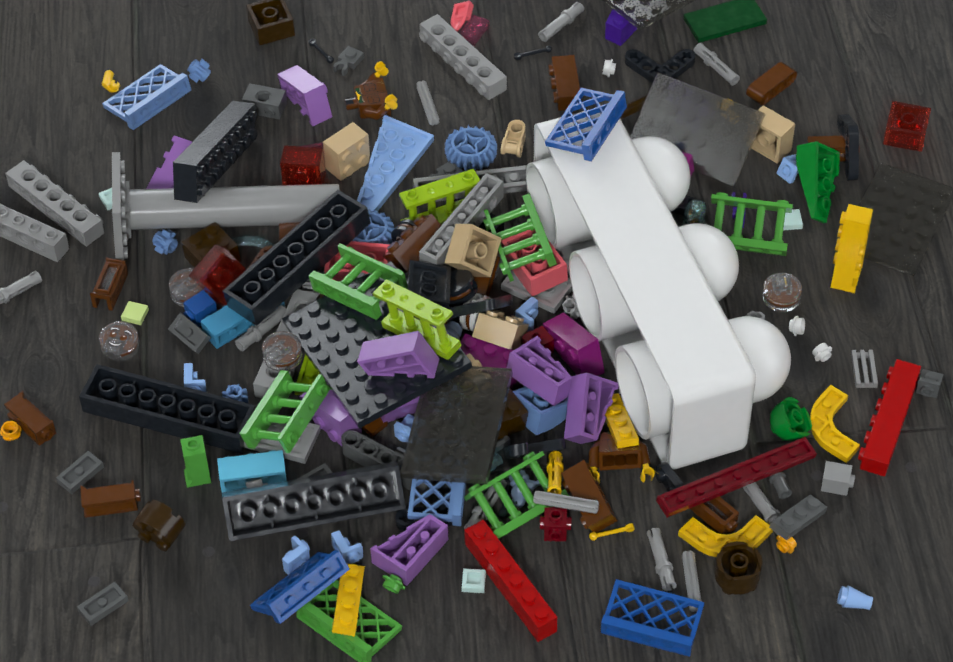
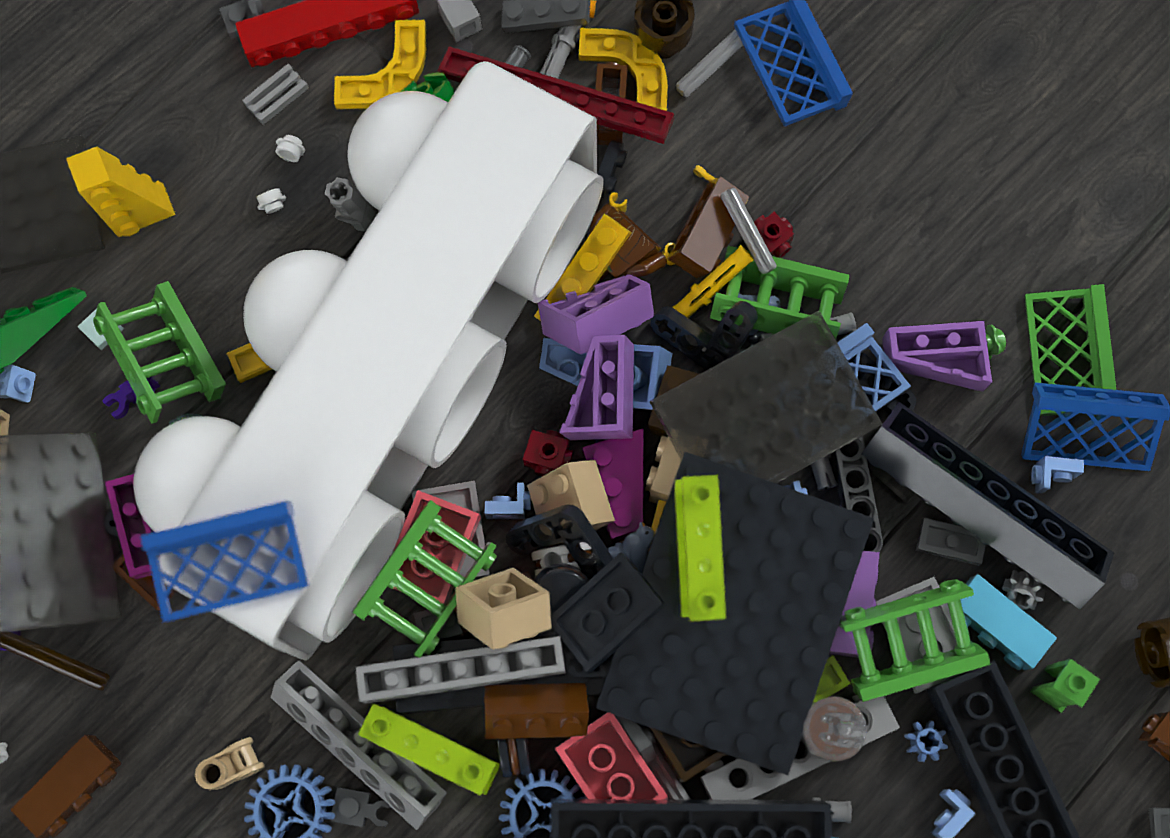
camera: 130 degrees left, 25 degrees up
bright green fence [309,244,407,320] -> none
light blue bracket [331,530,363,564] -> none
yellow plate [332,563,365,636] -> none
medium lavender wedge [357,331,439,378] -> none
light aqua tile [462,568,486,593] -> none
red brick [464,519,557,642] -> none
magenta wedge [543,312,605,376] -> none
light grey gear [562,295,580,319] -> none
light grey pin [647,528,677,591] -> none
clear head [763,273,802,312] -> none

